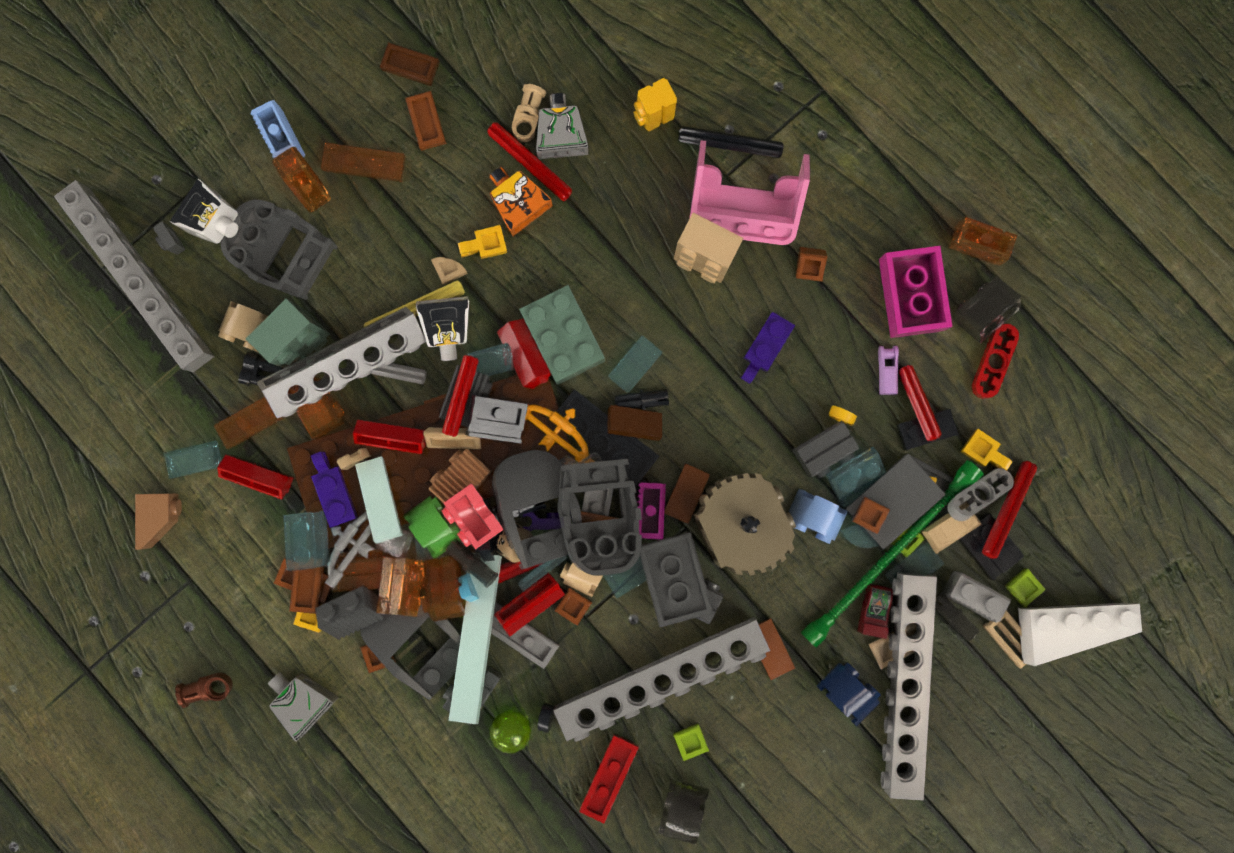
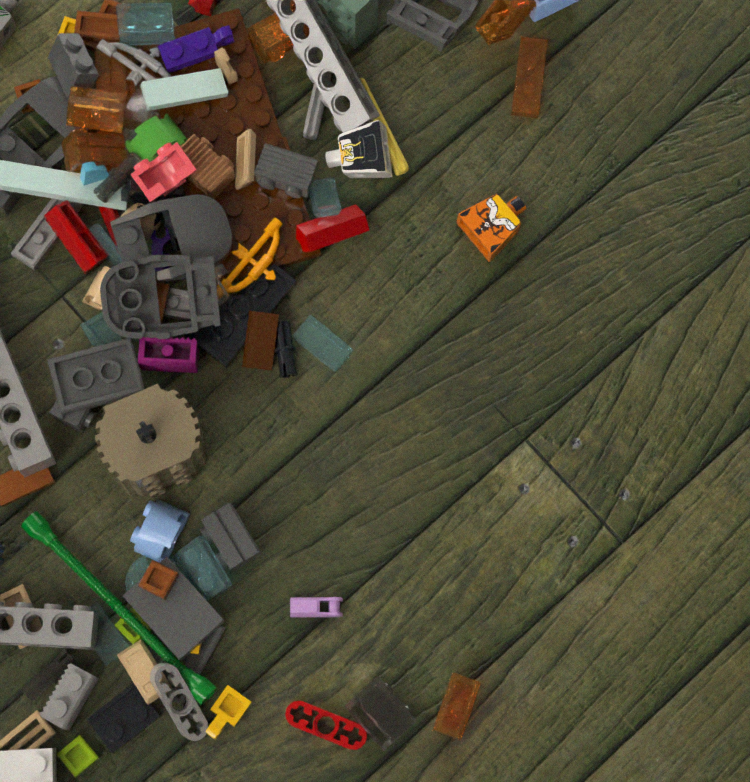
camera: 85 degrees right, 10 degrees down
red piece [353,420,426,454] -> none
reddish brown tile [380,42,440,86] -> none
dark orange tile [405,91,447,151] -> none
tan tile [431,257,468,285] -> none
red axle [442,355,479,437] -> none
yellow plate [458,225,507,259] -> none
plate [465,395,528,443] -> none
red axle [487,122,572,201] -> none
tan connector [512,84,546,143] -> none
sand green brick [519,285,605,385] -> none
light grey torso [536,93,589,159] -> none
dark orange tile [555,587,592,626] -> none
yellow brick [633,78,677,131] -> none
dark orange tile [664,463,710,524] -> none
tan brick [674,213,744,283] -> none
black axle [678,126,784,158] -> none
bright pink windscreen [690,140,810,245] -> none
dark purple plate [741,312,795,384] -> none
dark orange slope [796,247,827,282] -> none
yellow tile [828,405,857,426] -> none
leg [857,583,893,639] -> none
dark pink brick [879,246,952,338] -> none
black plate [897,409,959,450] -> none
red axle [899,365,942,441] -> none
red axle [982,461,1037,559] -> none

